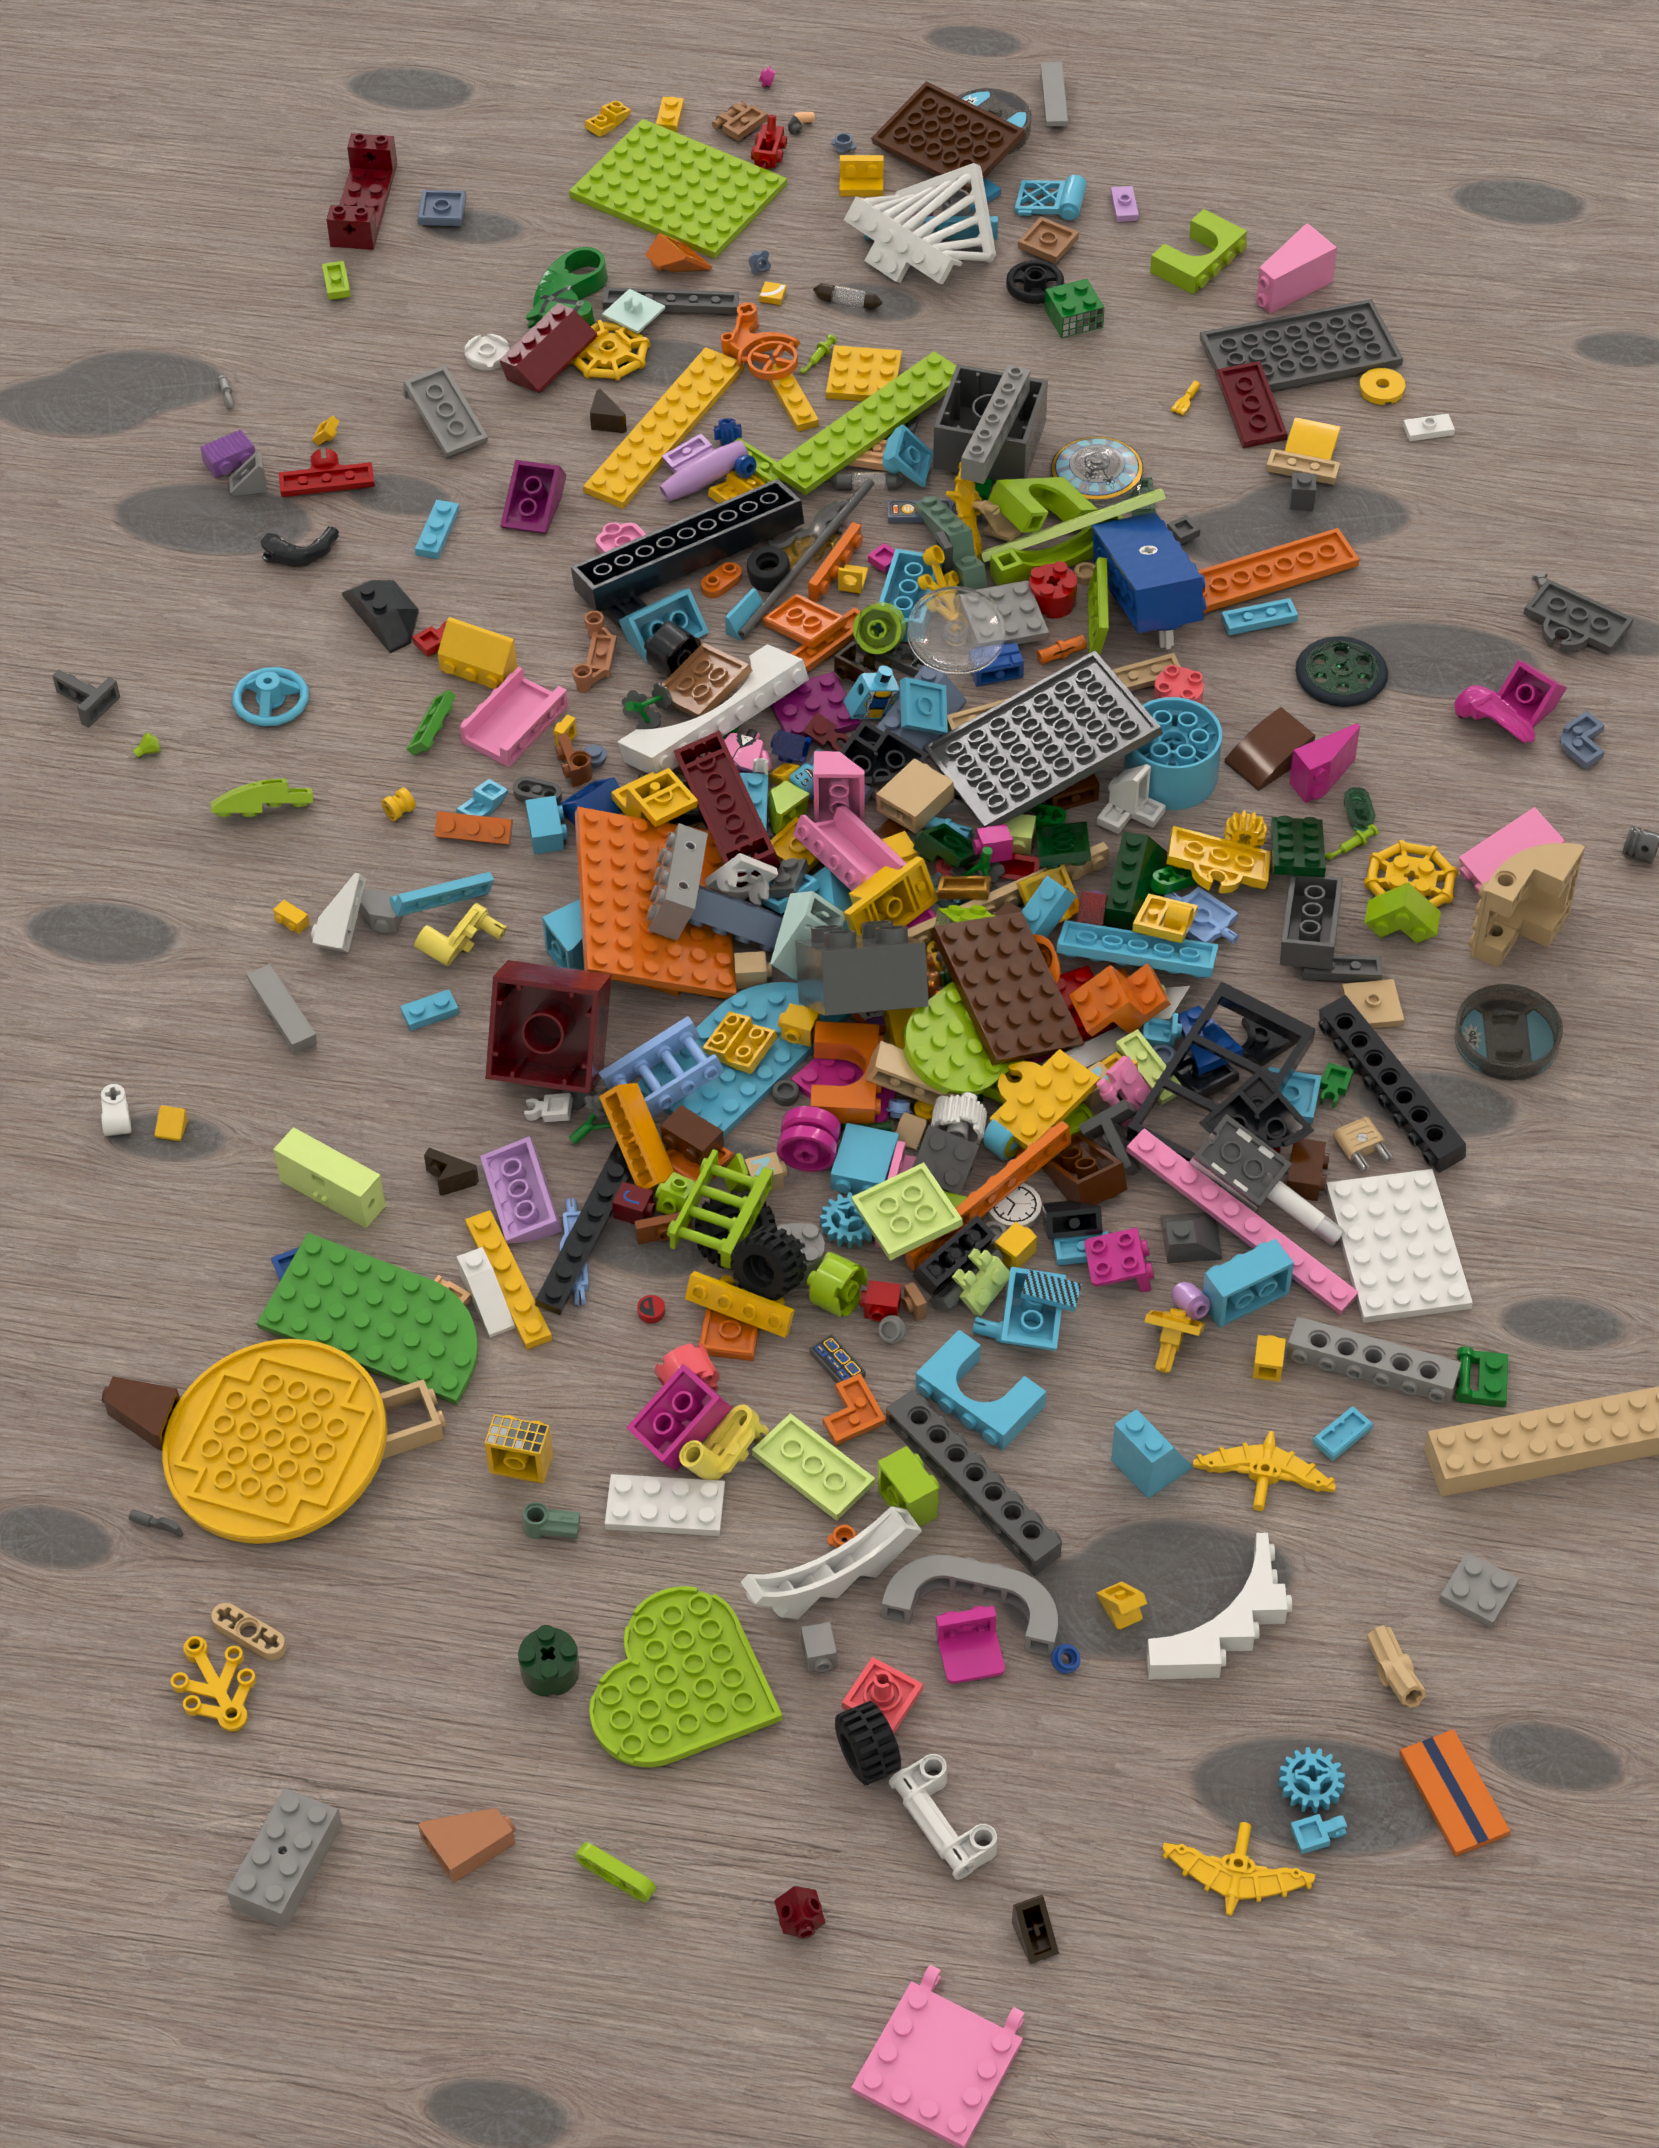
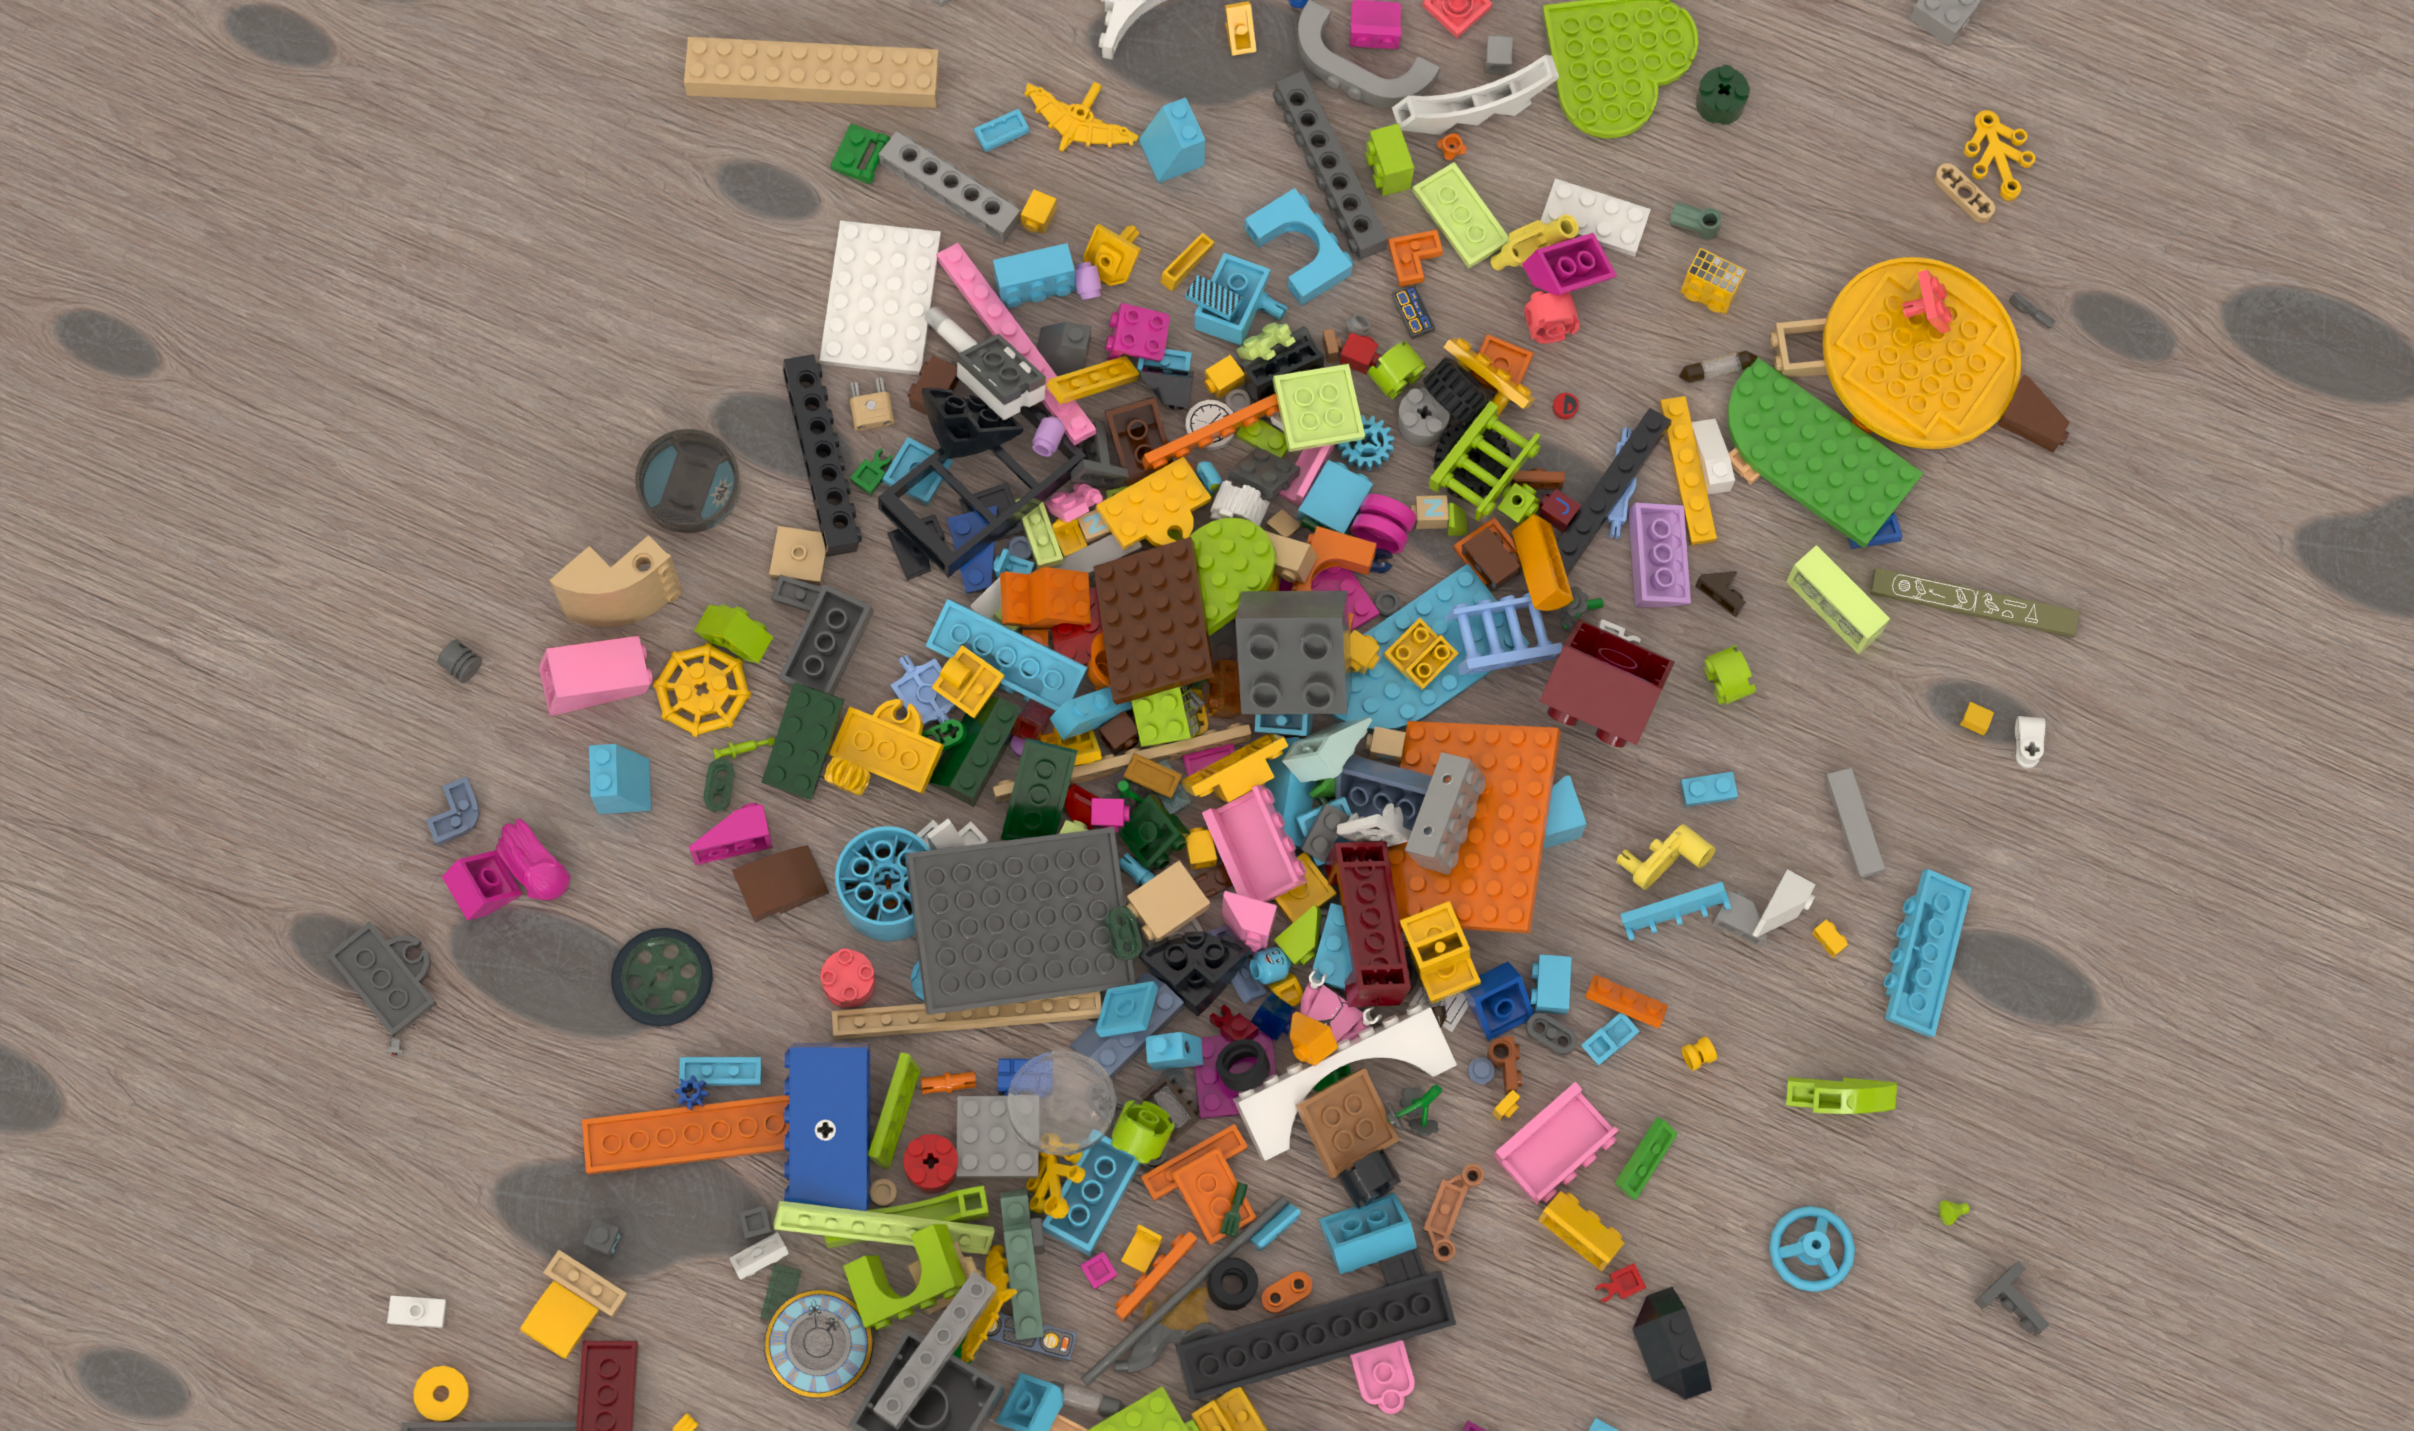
camera: 170 degrees left, 20 degrees up
none -> medium azure slope [589,744,652,814]
none -> blue gear [674,1075,710,1111]
none -> white plate [729,1232,789,1280]
none -> lavender brick [1032,416,1065,457]
none -> yellow plate [1046,356,1140,405]
none -> clear green plate [1107,907,1143,960]
none -> yellow piece [1160,233,1214,292]
none -> black tyre [1216,1039,1270,1092]
none -> dark green piece [1219,1182,1248,1237]
none -> light orange slope [1290,1011,1338,1066]
none -> piece [1679,351,1757,383]
none -> lime brick [1703,645,1756,705]
none -> olive tile [1870,568,2079,638]
none -> medium azure plate [1884,869,1972,1037]
none -> coral plate [1902,270,1953,334]

